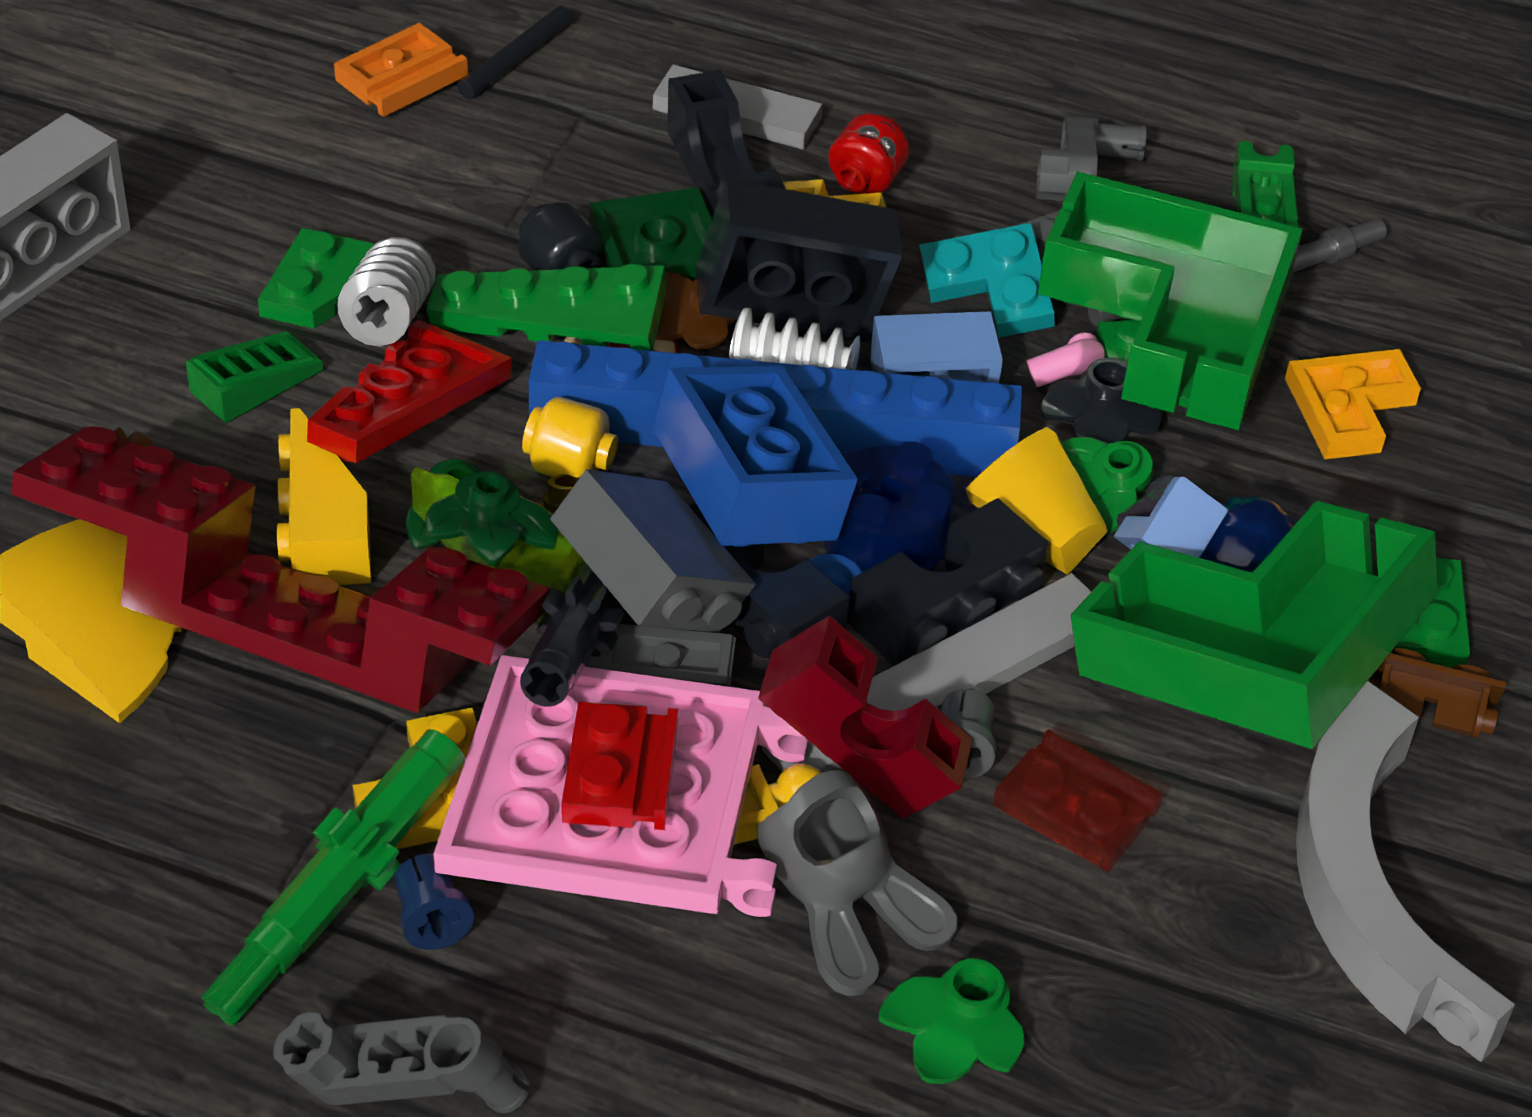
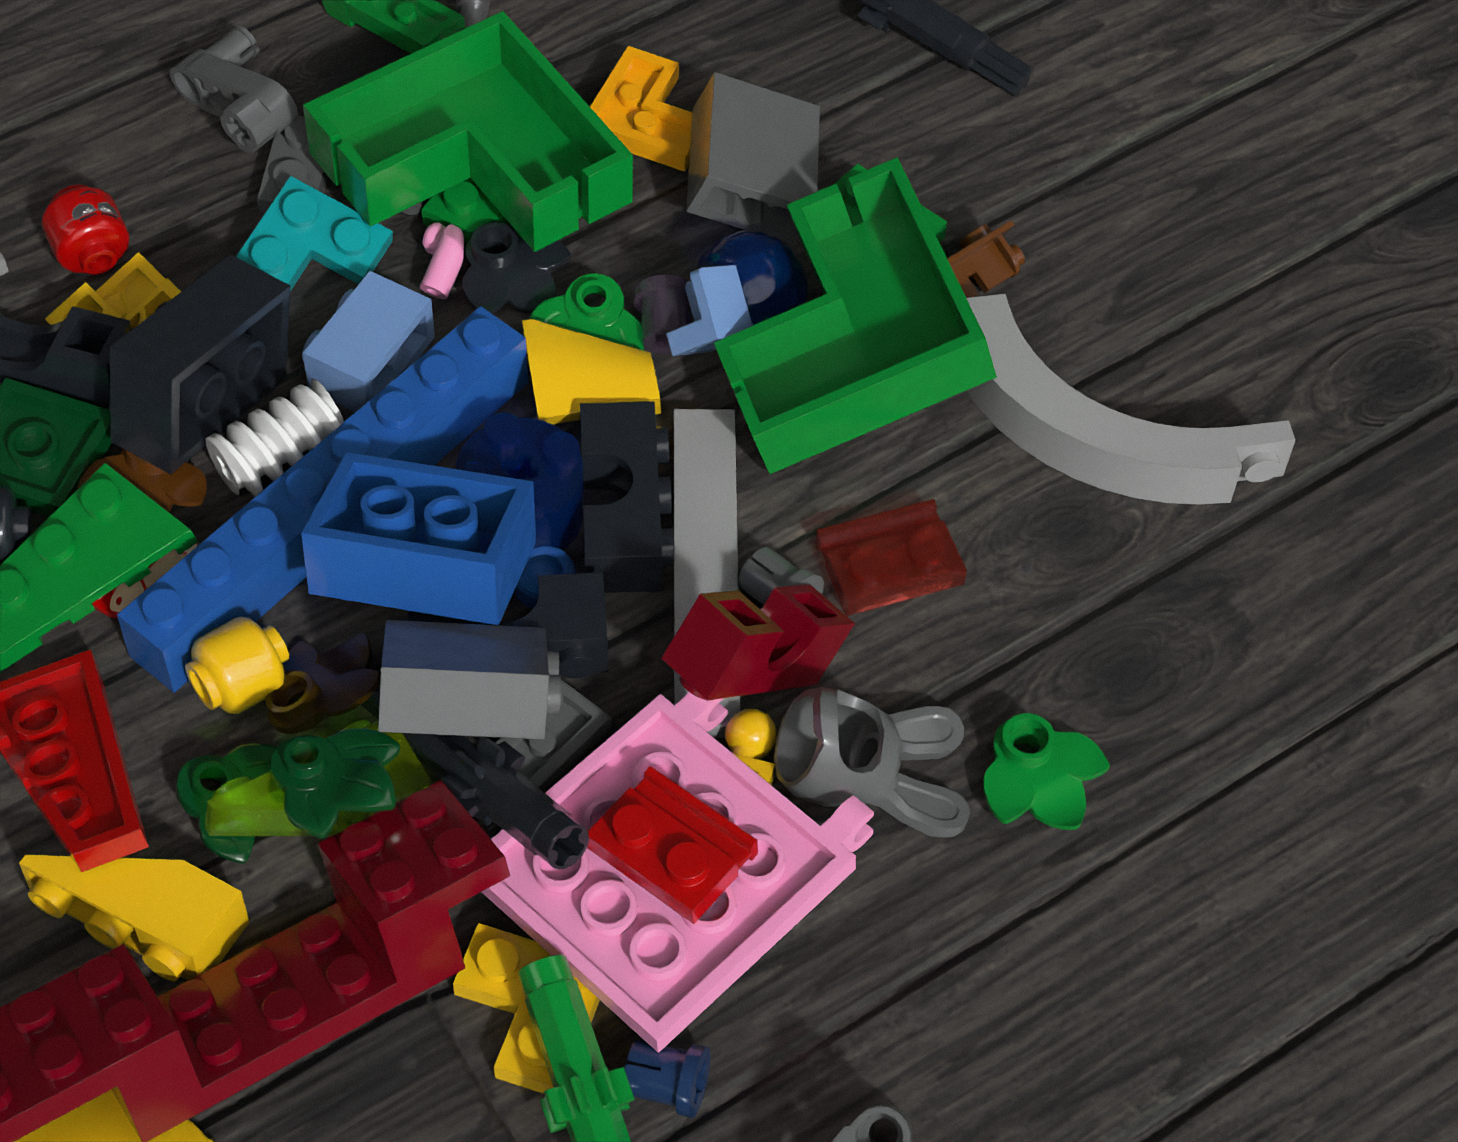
camera: 55 degrees left, 10 degrees up
none -> dark grey brick [686,72,820,244]

